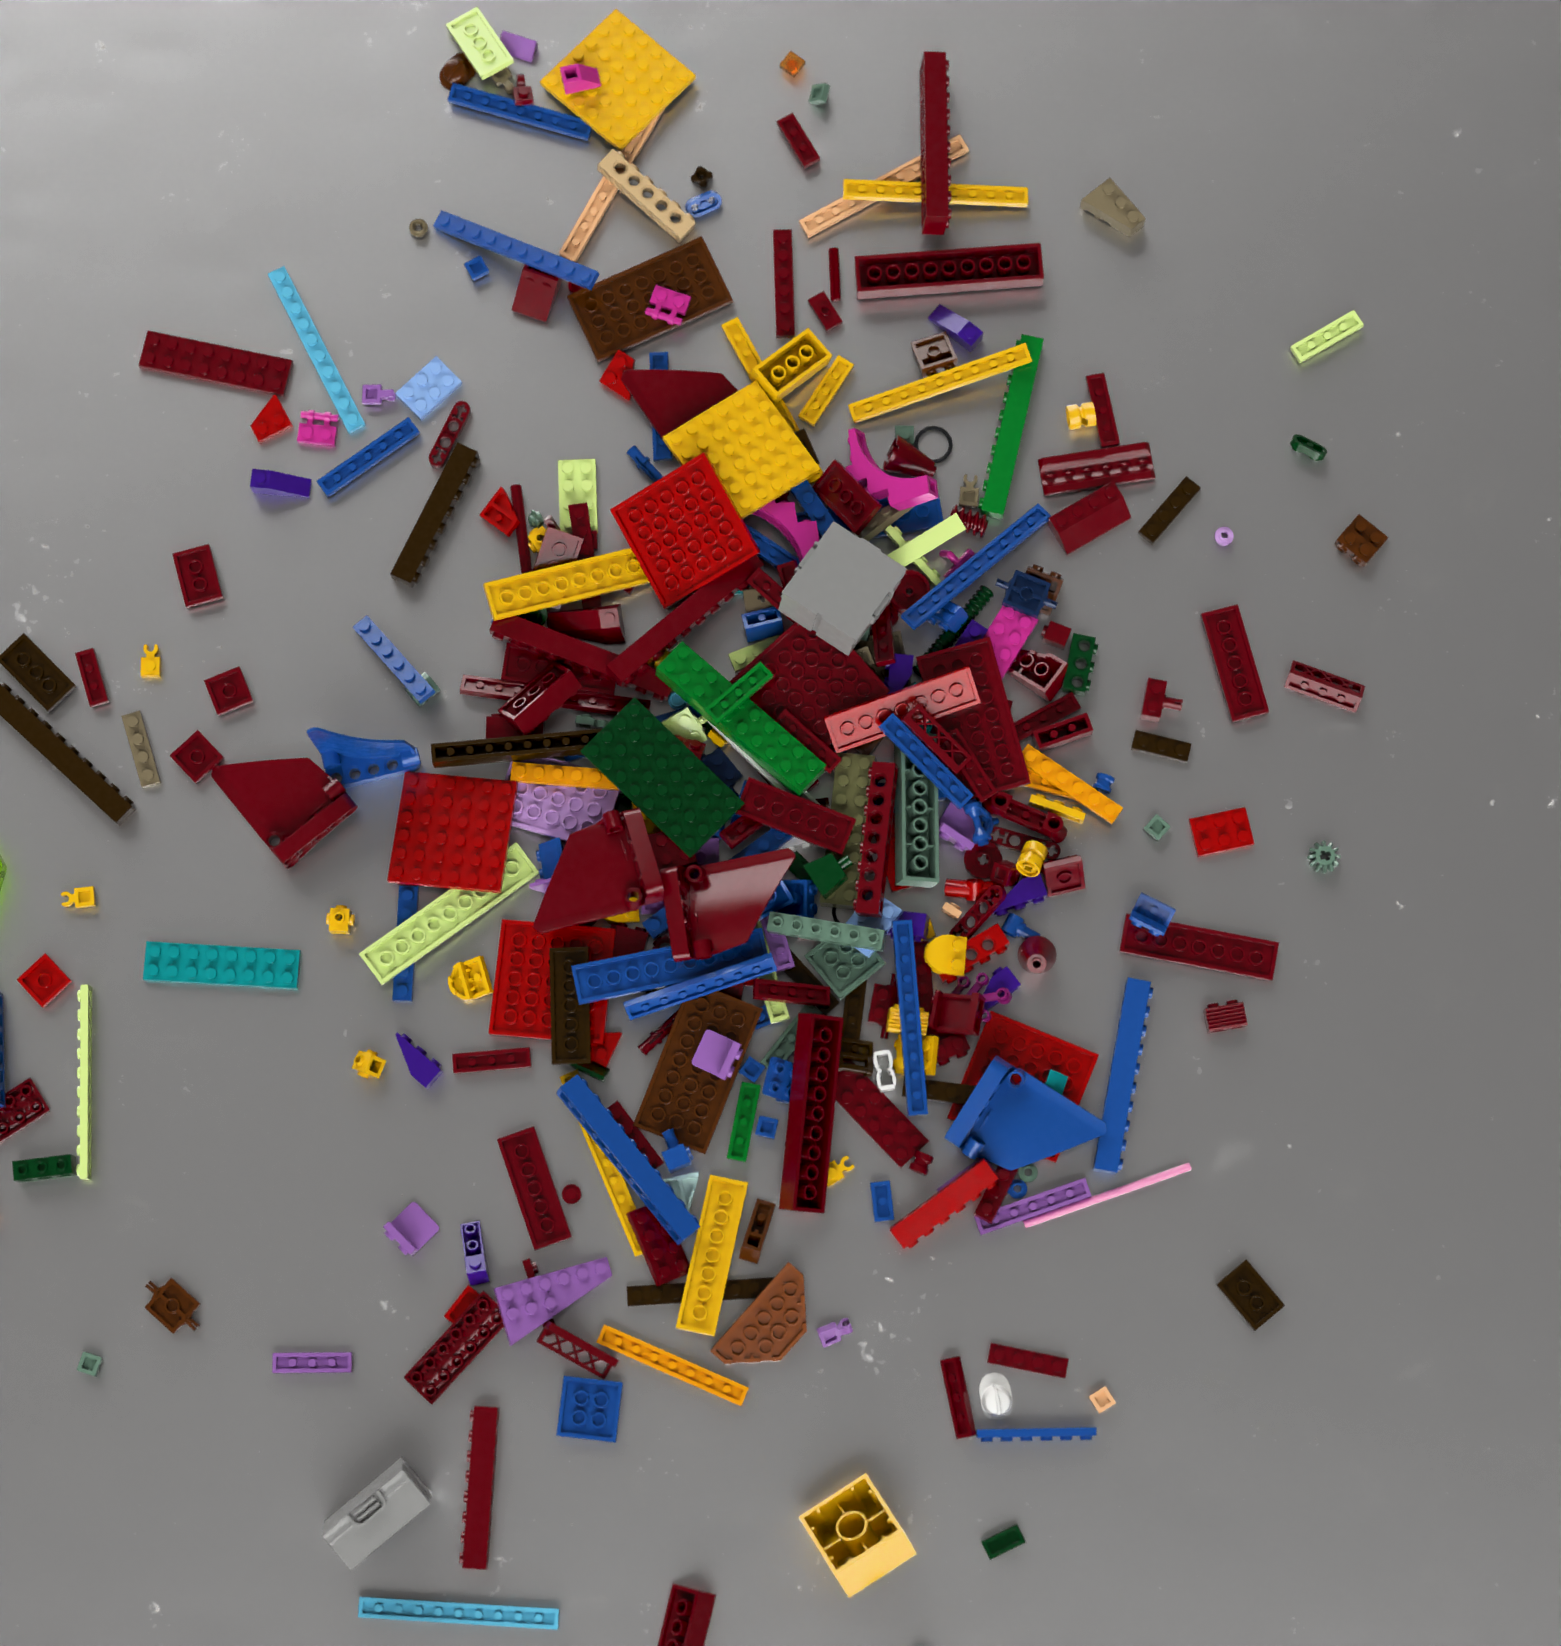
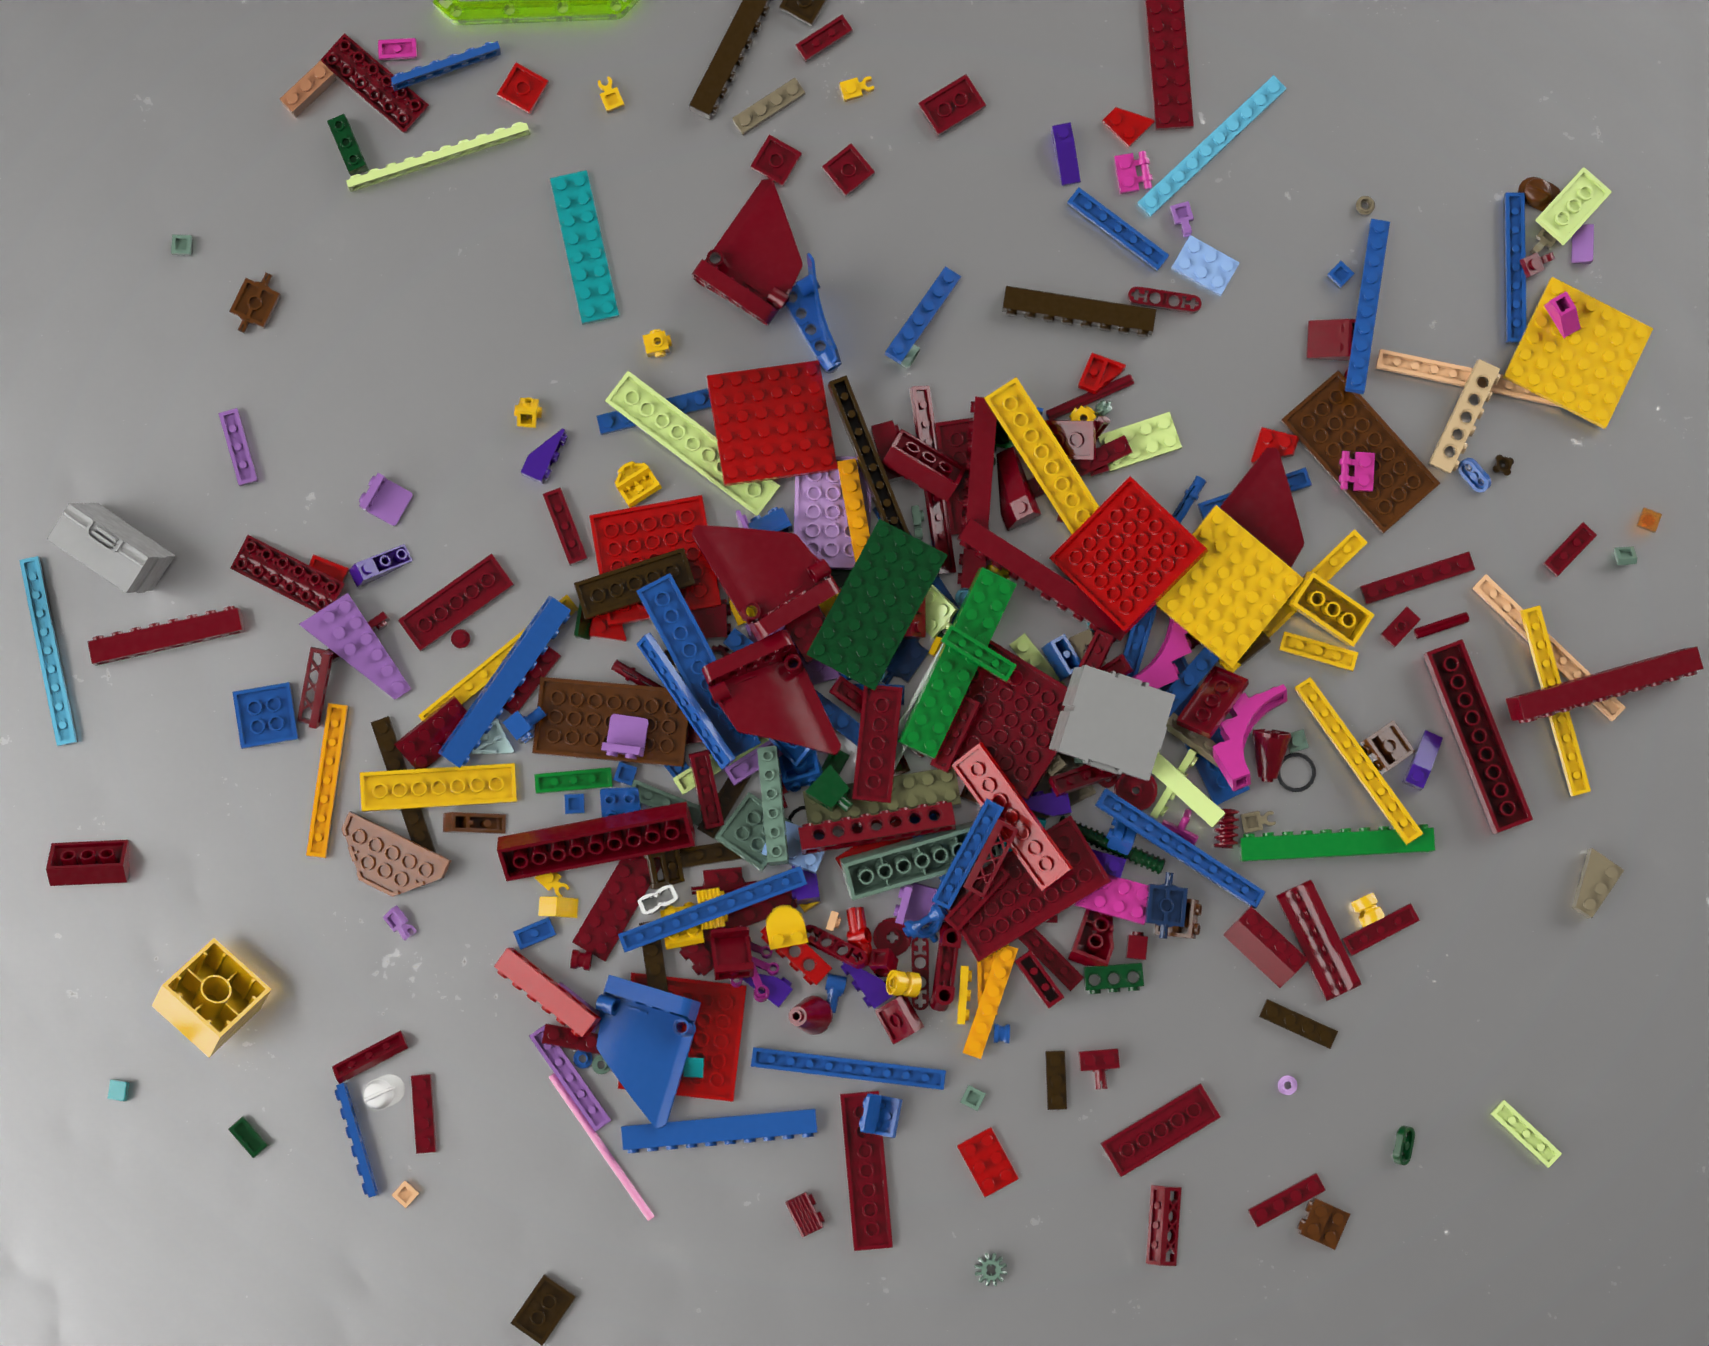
camera: 75 degrees right, 5 degrees up
none -> yellow slope [538,897,578,918]
none -> blue plate [751,1047,946,1090]
none -> dark red plate [1248,1173,1326,1227]

